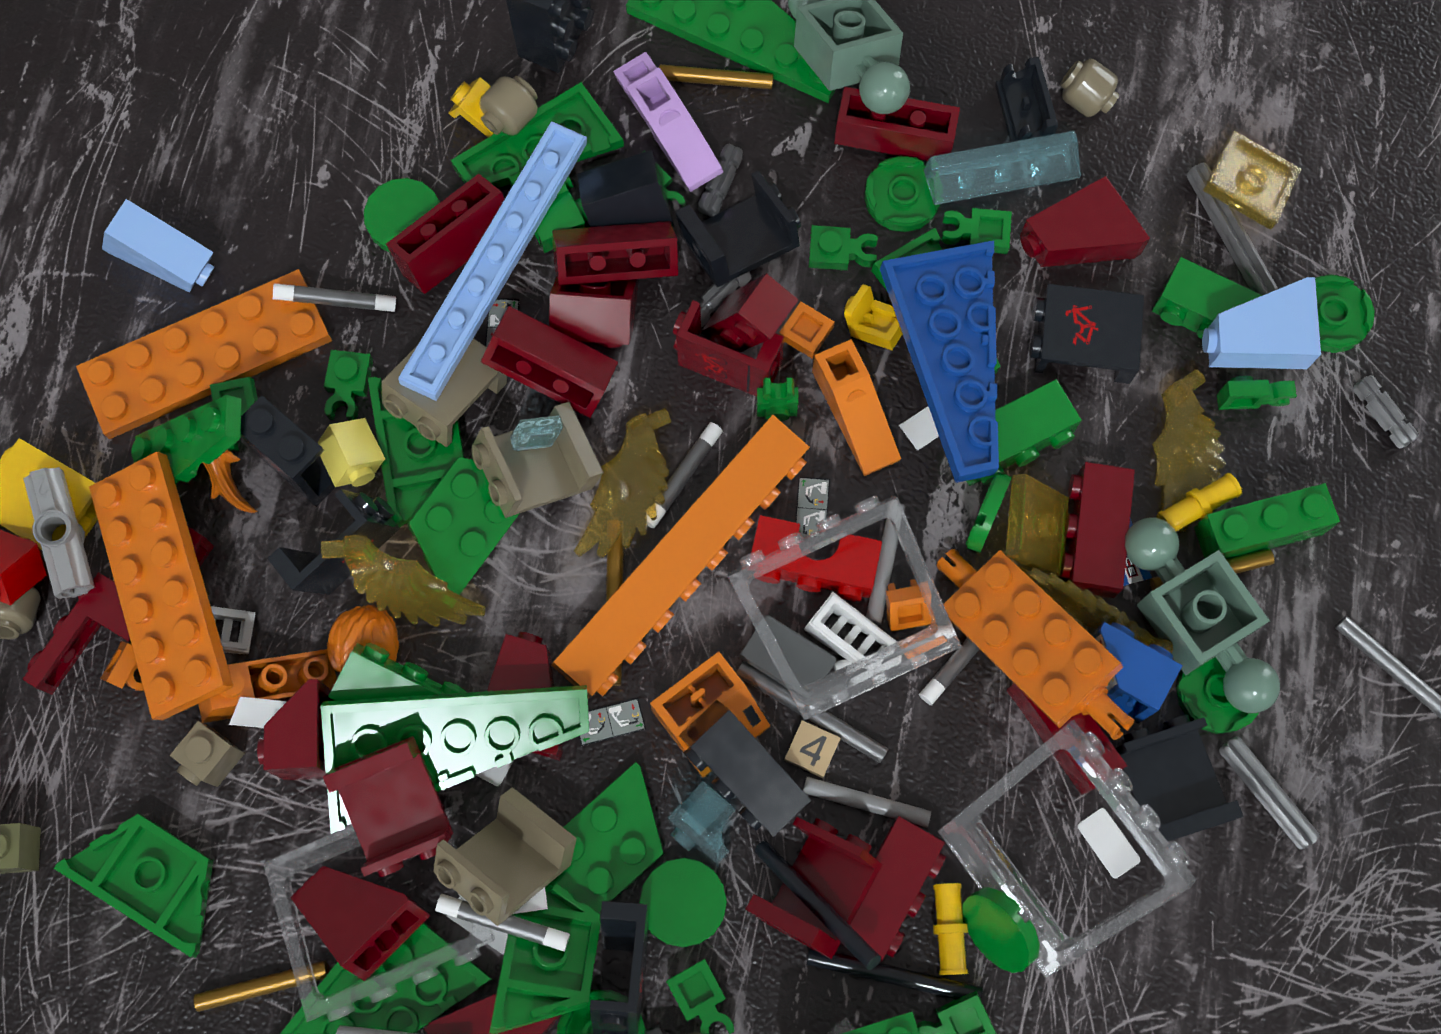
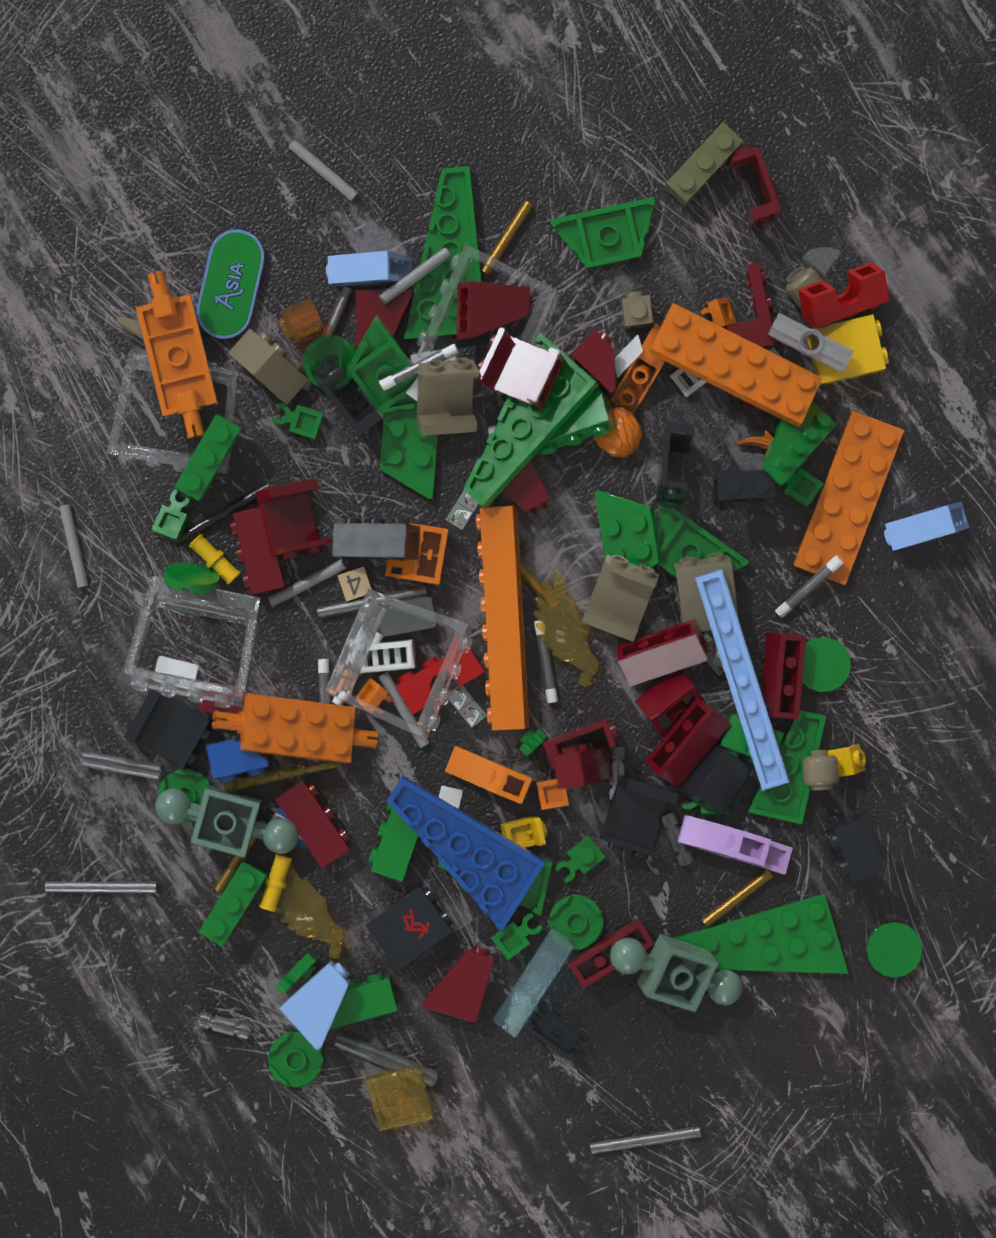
camera: 140 degrees right, 15 degrees up
light yellow brick [318,418,385,487] -> none
clear yellow animal [321,535,485,627] -> none
green plate [324,350,373,421] -> none
clear light blue tile [510,415,563,451] -> none
green tile [639,858,727,948] -> none
clear light blue brick [668,781,736,867] -> none
black bar [755,841,881,970] -> none
green tile [966,472,1012,553] -> none
clear yellow plate [1006,473,1069,577] -> none
dark tan head [1060,58,1119,117] -> none

